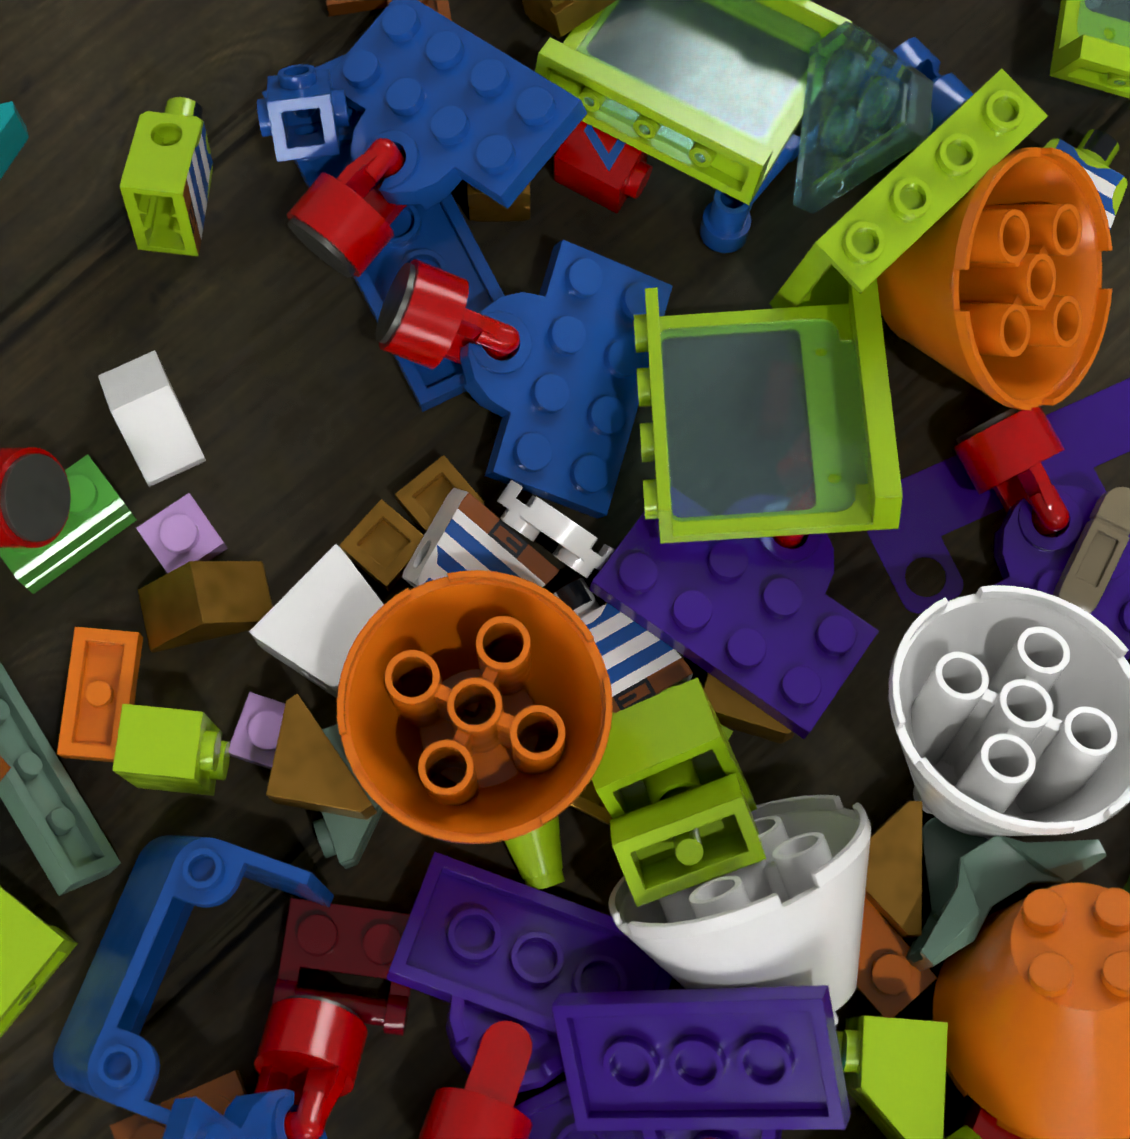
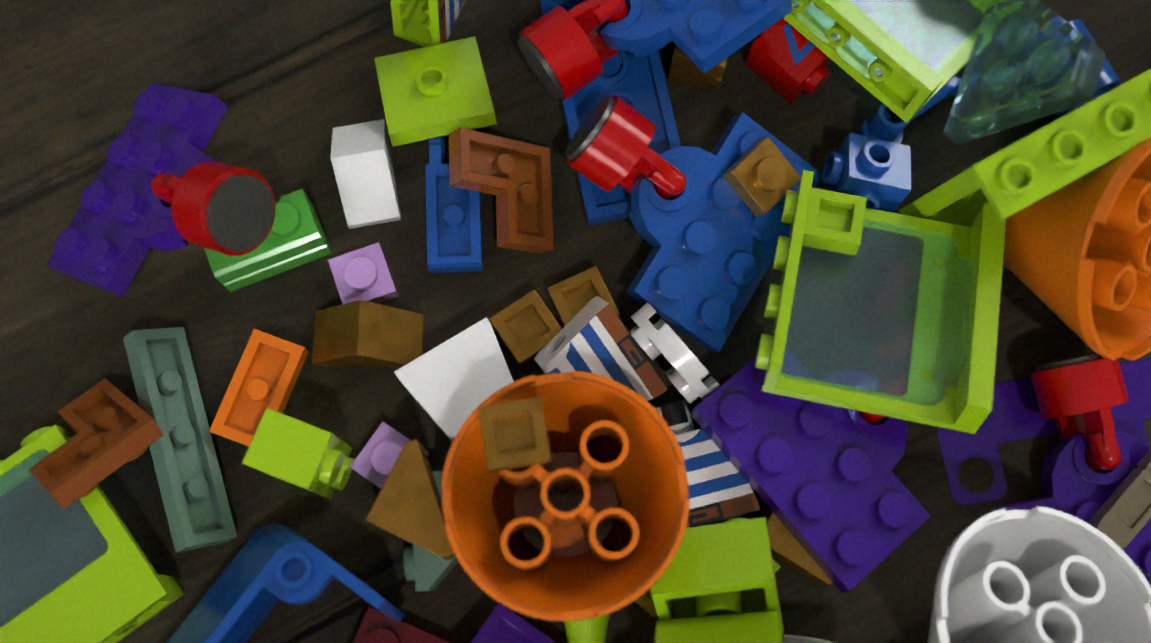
camera: 15 degrees right, 0 degrees up
none -> lime plate [374,36,497,147]
none -> blue hinge [425,129,483,273]
none -> dark orange plate [449,127,554,254]
none -> pearl gold plate [478,397,552,472]
none -> pearl gold plate [722,136,801,216]
none -> lime plate [802,188,867,256]
none -> blue brick [822,132,911,213]

